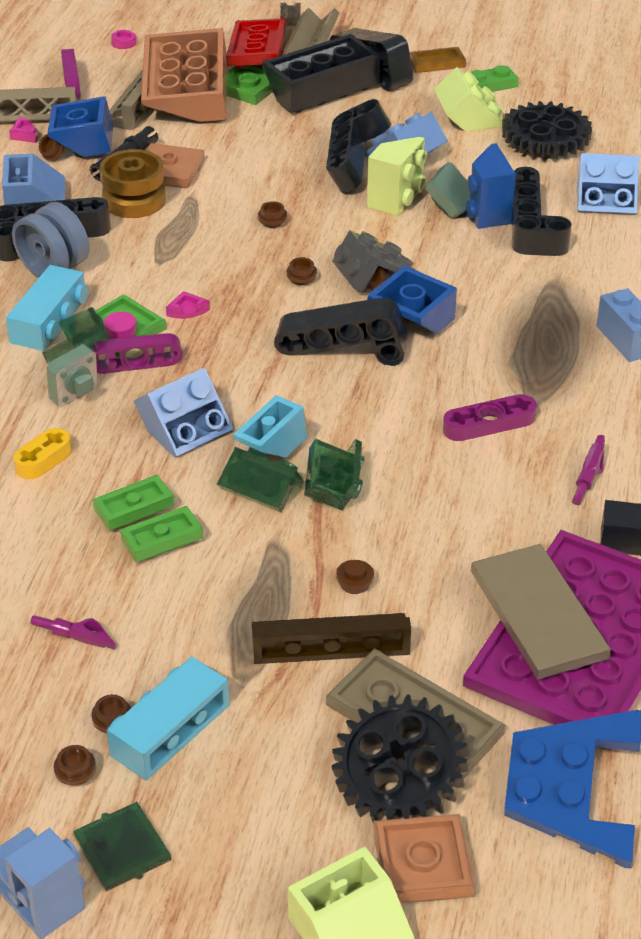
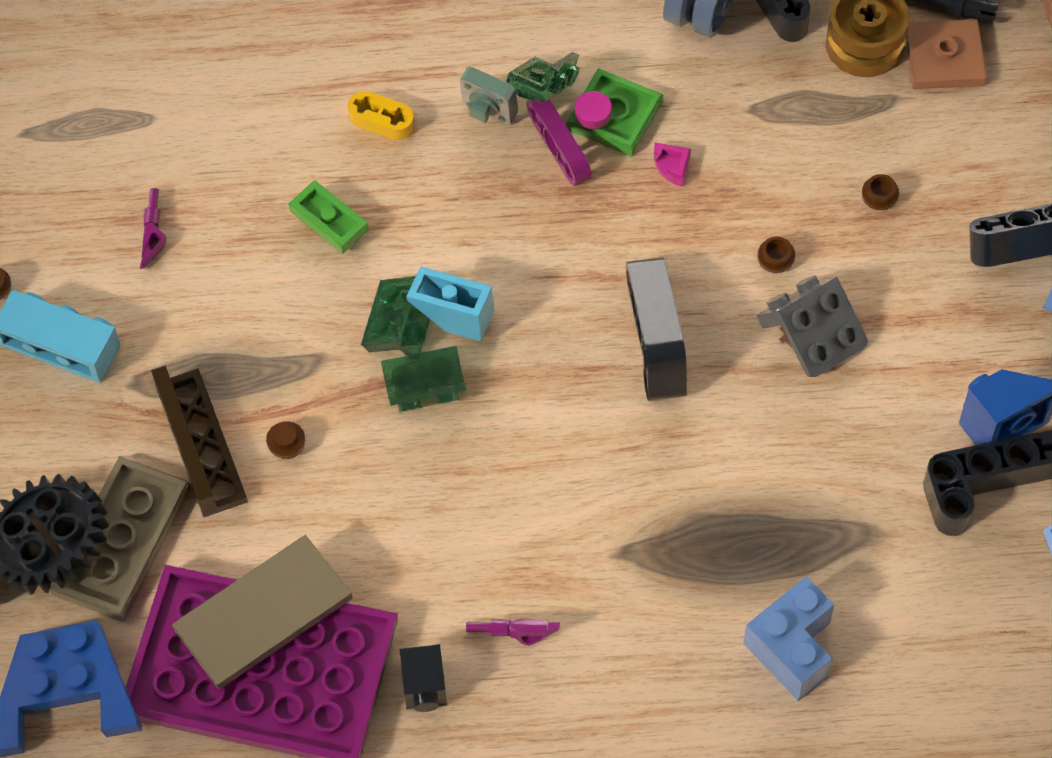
camera: 75 degrees right, 20 degrees up
medium azure brick [6,265,88,351] -> none
reddish brown plate [91,694,131,733] -> none
bright green plate [120,506,203,563] -> none
medium blue slope [134,367,234,457] -> none
yellowish green slope [367,137,427,216] -> none
blue slope [367,265,457,334] -> none
sand green piece [426,162,470,219] -> none
magenta beam [443,394,537,441] -> none

